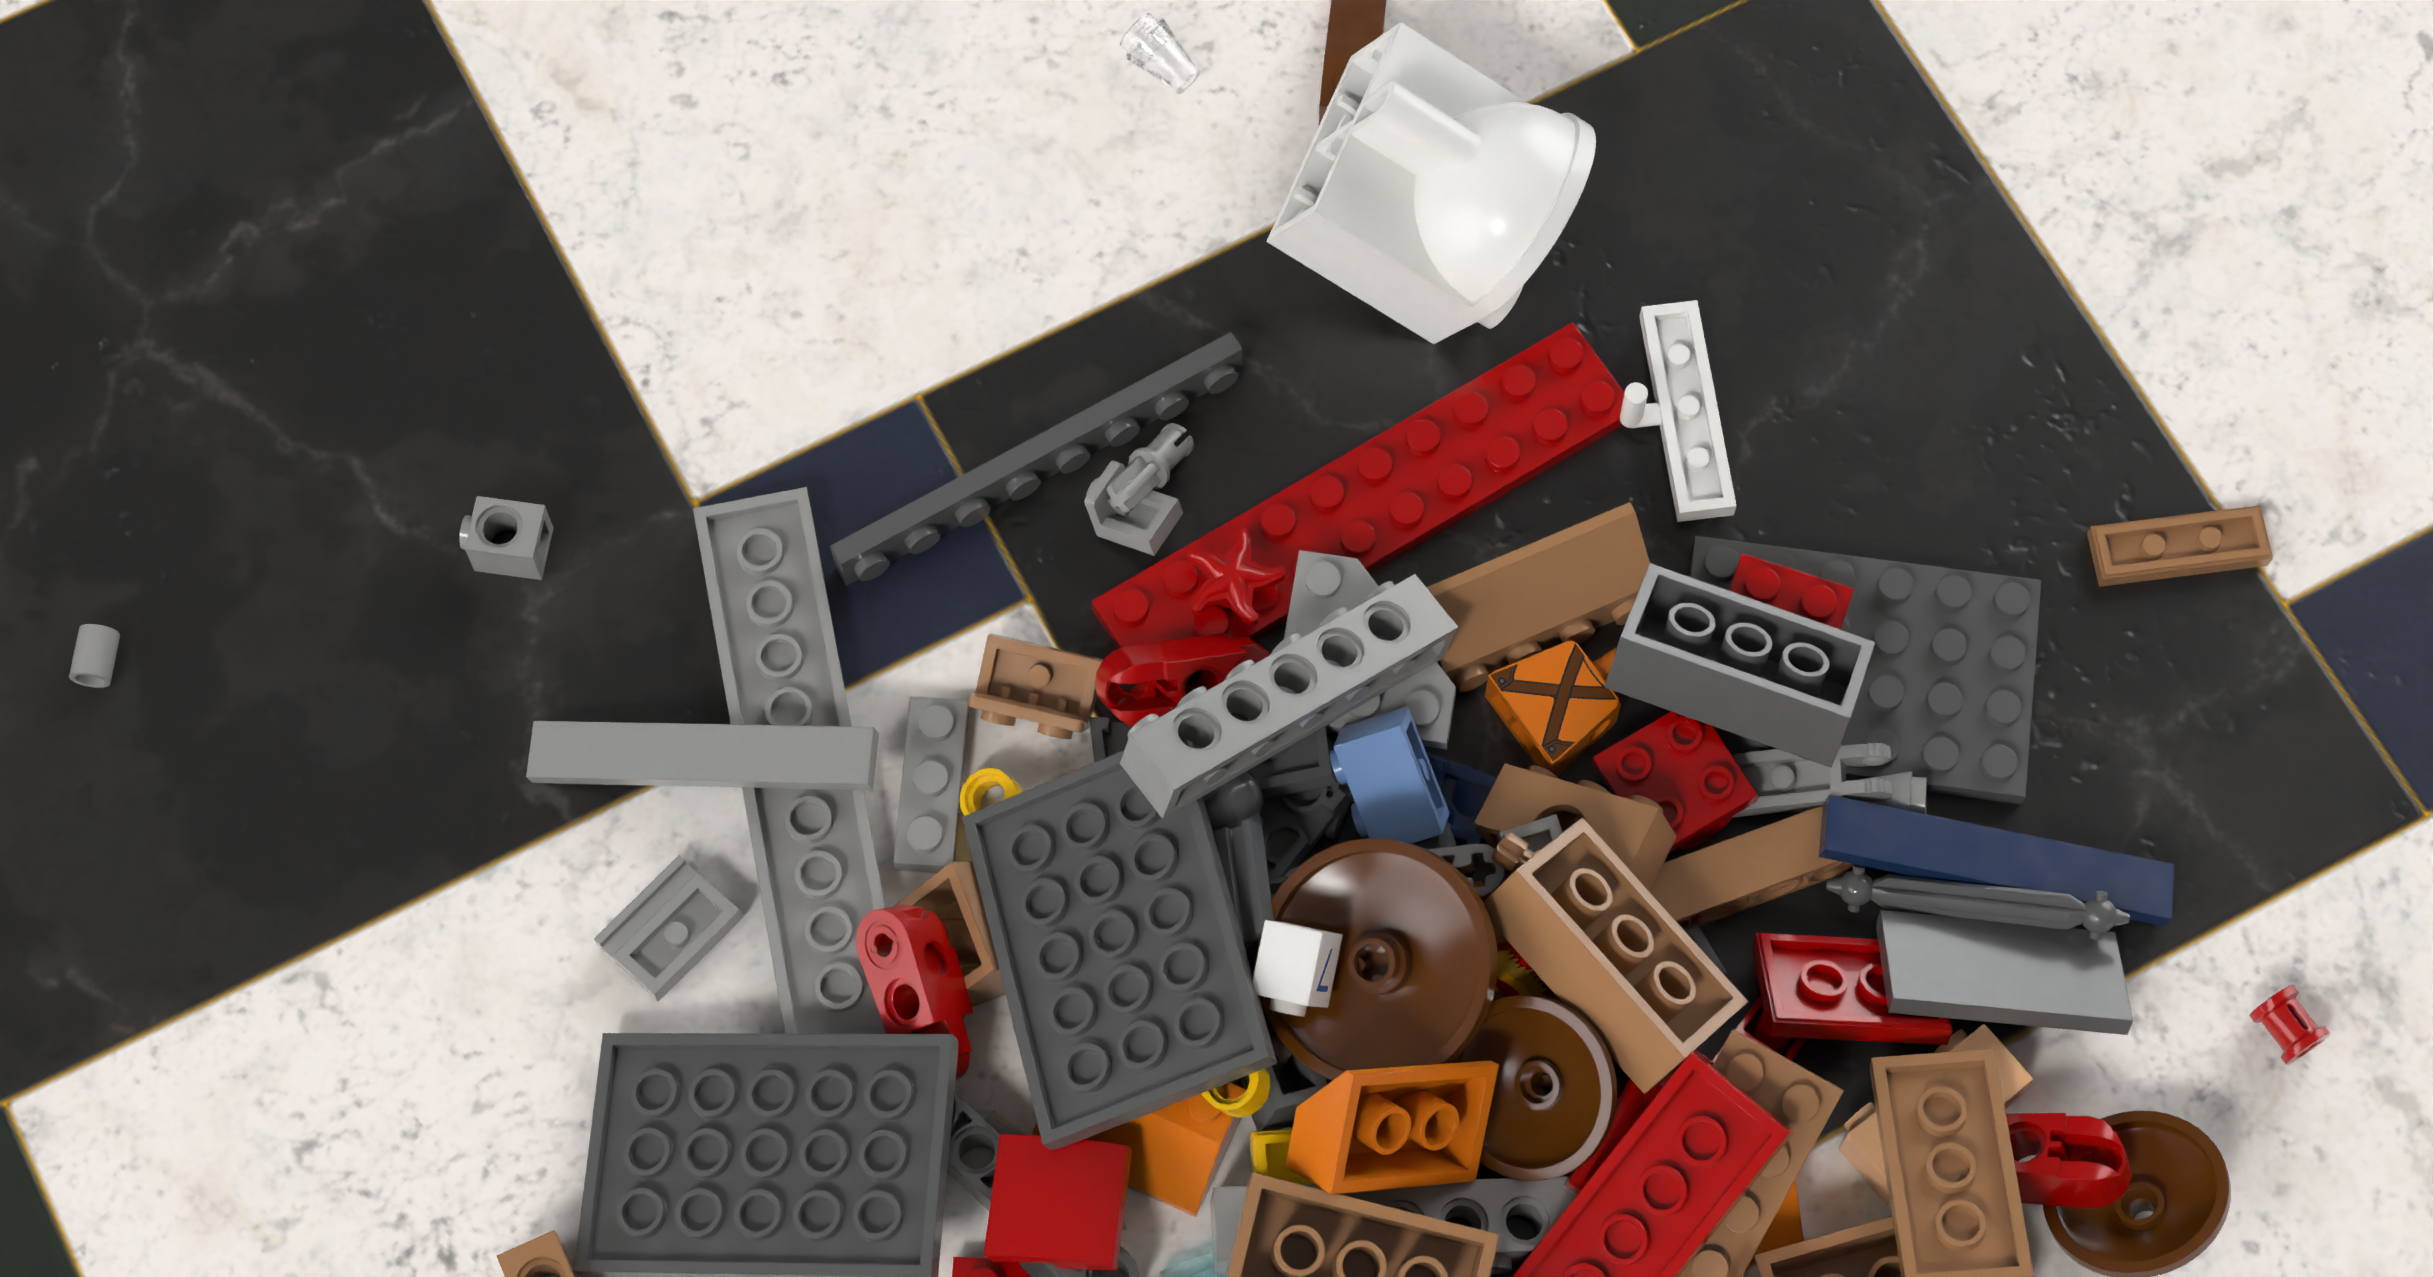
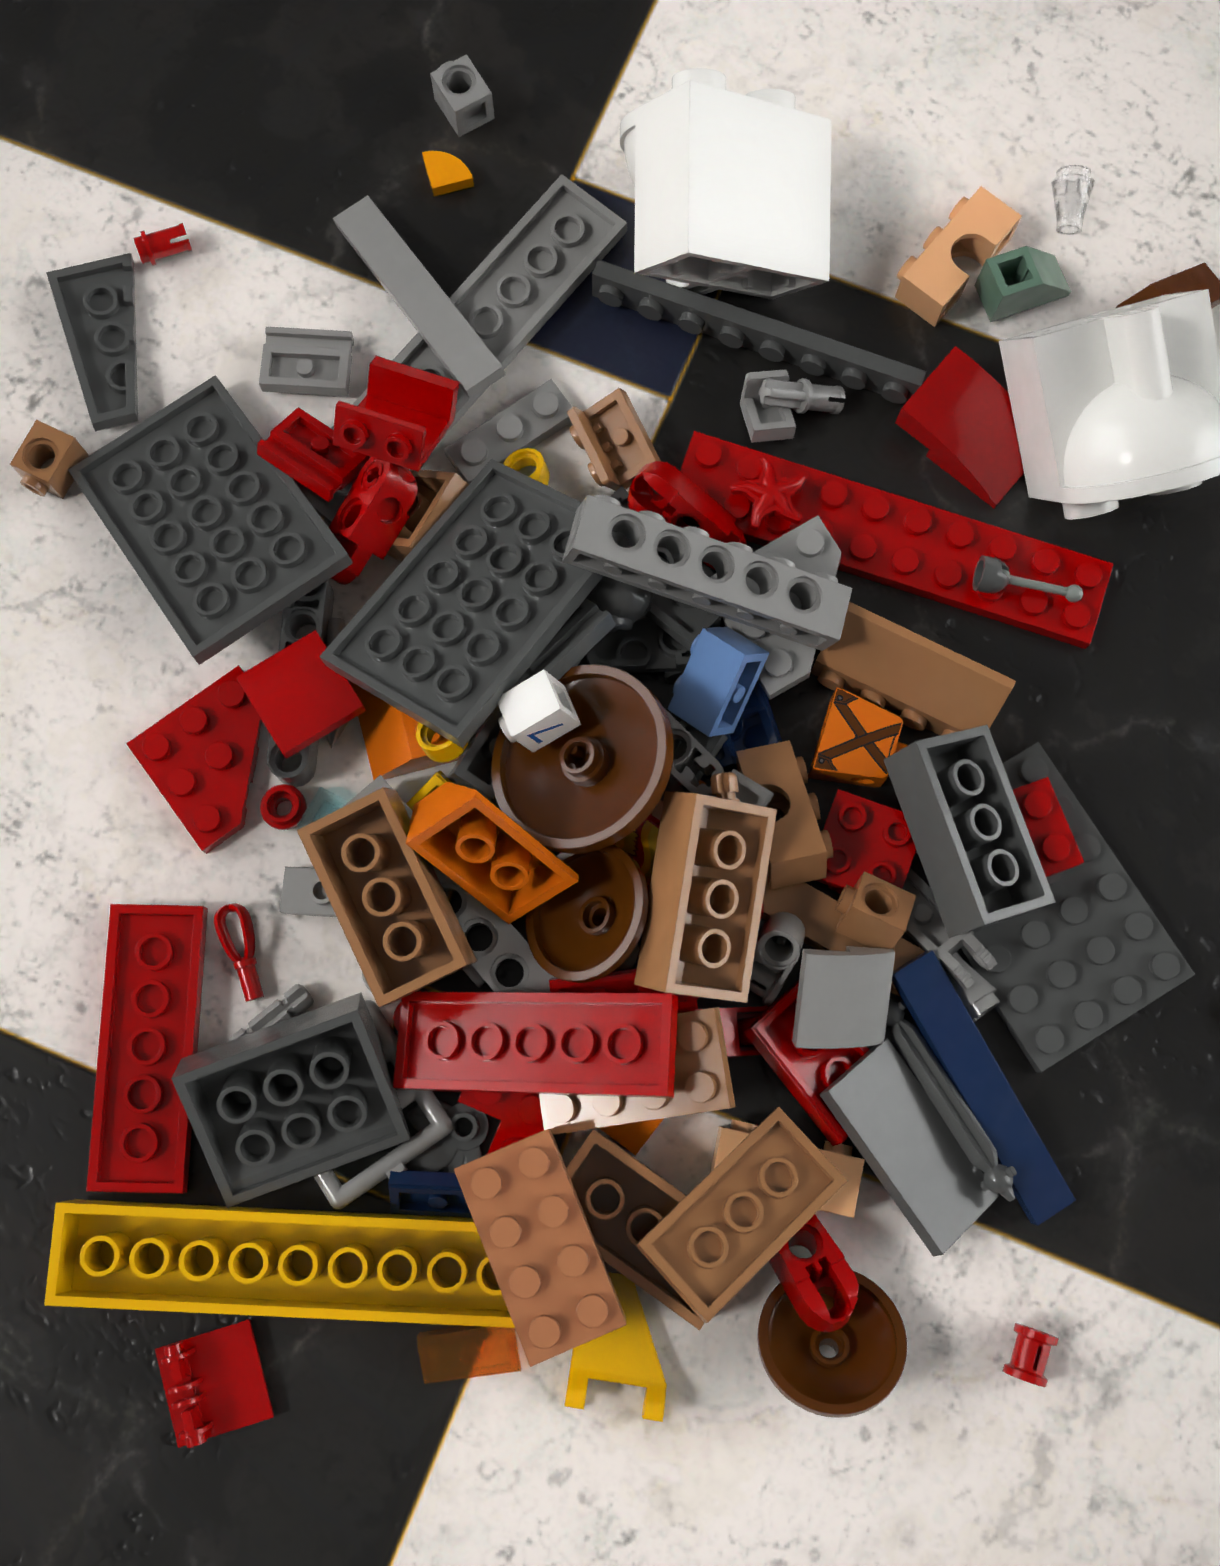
camera: 50 degrees right, 10 degrees up
white plate [1620,300,1737,522] -> none
none -> dark grey wing [46,253,138,432]
none -> red pin [133,223,192,266]
none -> red plate [257,407,369,502]
none -> red panel [332,356,460,472]
none -> light orange tile [422,151,474,197]
none -> white piece [620,68,831,299]
none -> light grey piece [749,912,805,1007]
none -> light grey slope [792,946,895,1049]
none -> medium nougat brick [835,871,916,949]
none -> light nougat arch [895,186,1022,327]
none -> red slope [895,346,1024,509]
none -> hinge [972,555,1083,602]
none -> sand green slope [974,246,1071,322]

